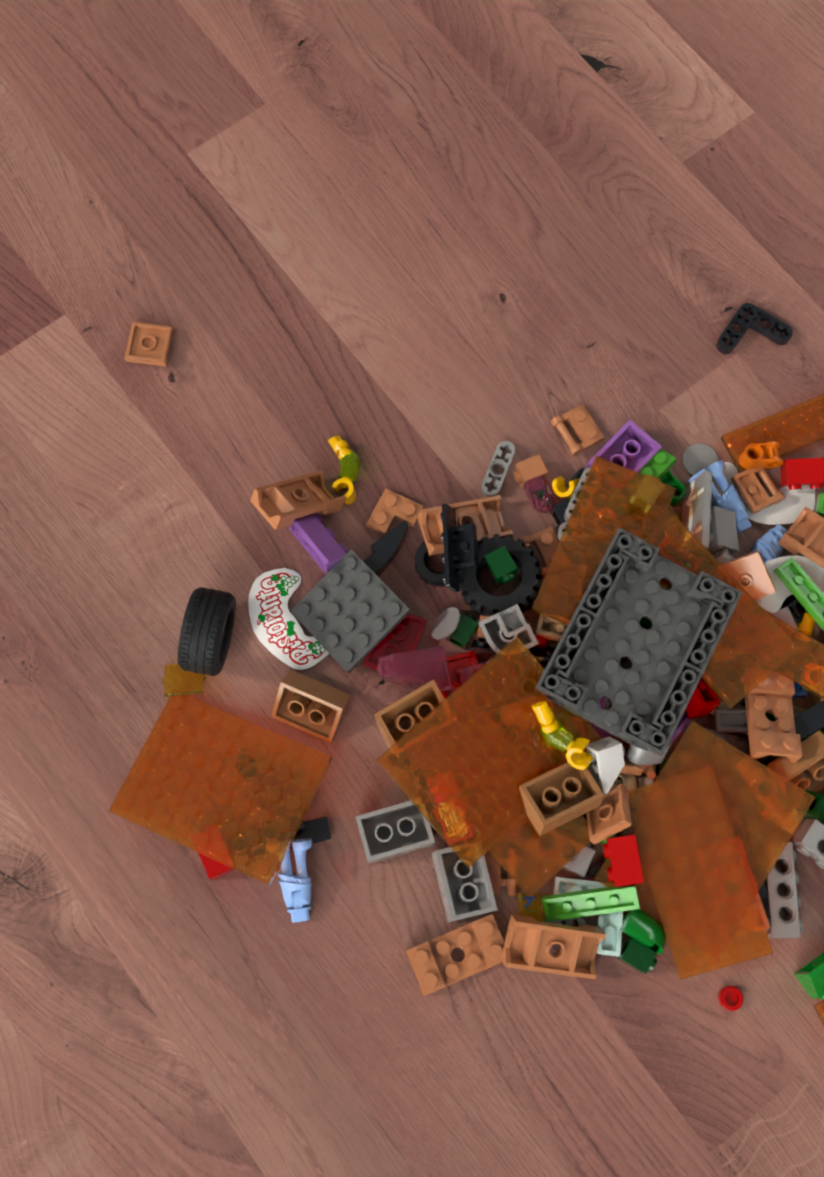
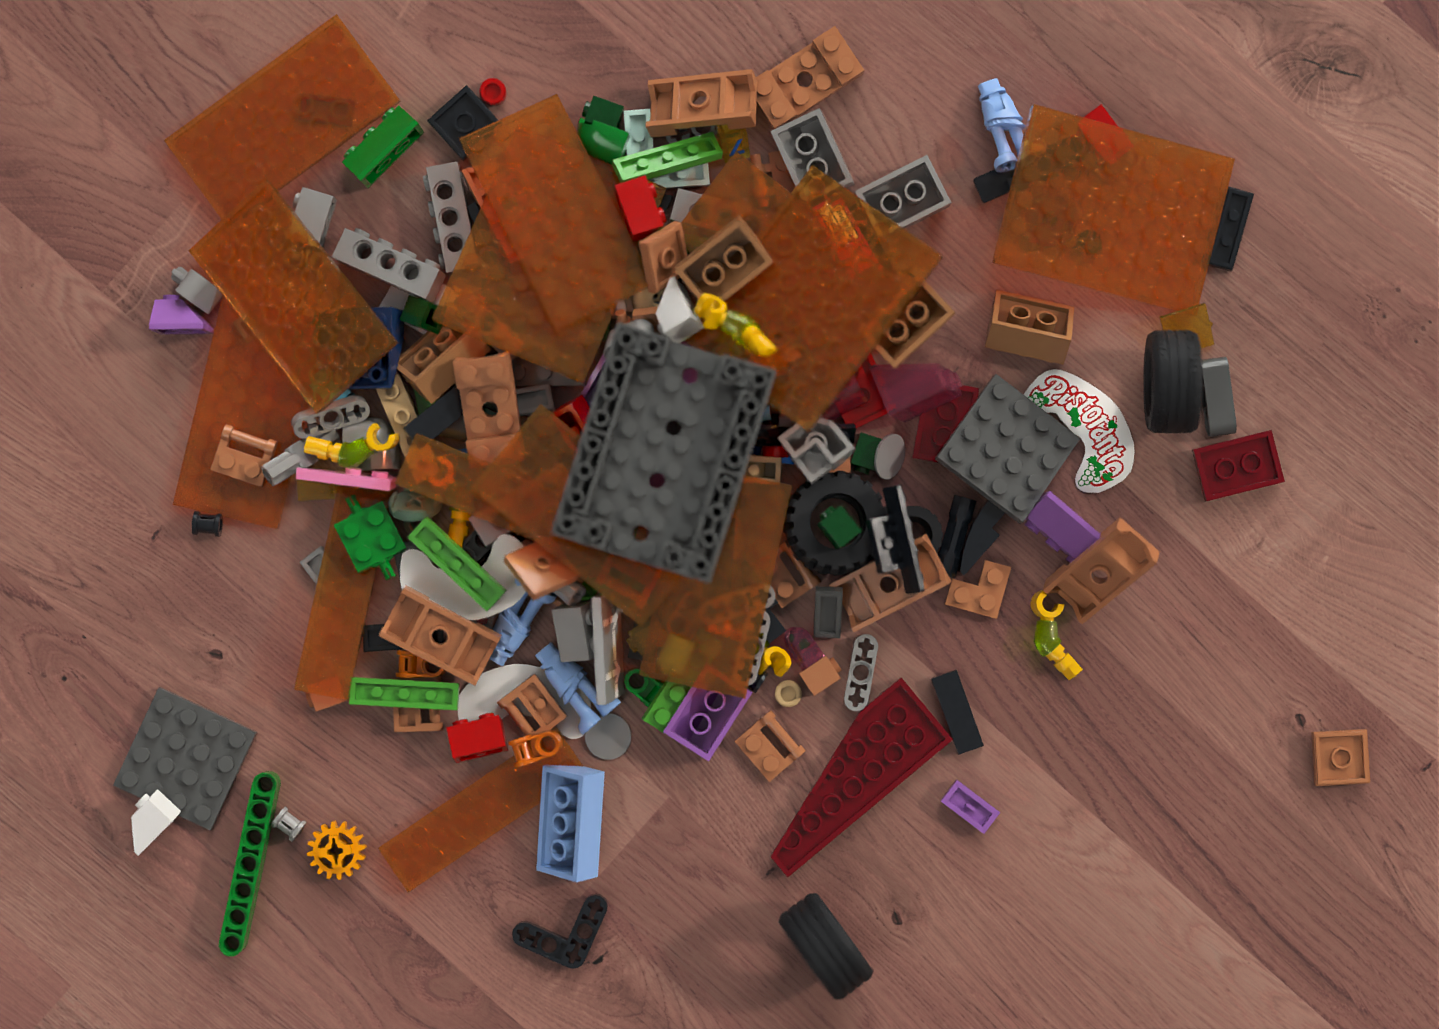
camera: 175 degrees right, 15 degrees up
none -> black plate [427,85,503,162]
none -> light blue slope [536,765,605,883]
none -> dark red wing [770,677,953,878]
none -> tan tile [775,680,802,707]
none -> black tyre [778,893,873,1000]
none -> dark grey tile [813,586,843,638]
none -> black tile [931,670,984,755]
none -> black axle [938,495,977,579]
none -> medium lavender plate [940,779,1000,834]
none -> dark red plate [1192,430,1285,502]
none -> dark grey beam [1202,357,1237,437]
none -> black tile [1205,186,1254,272]

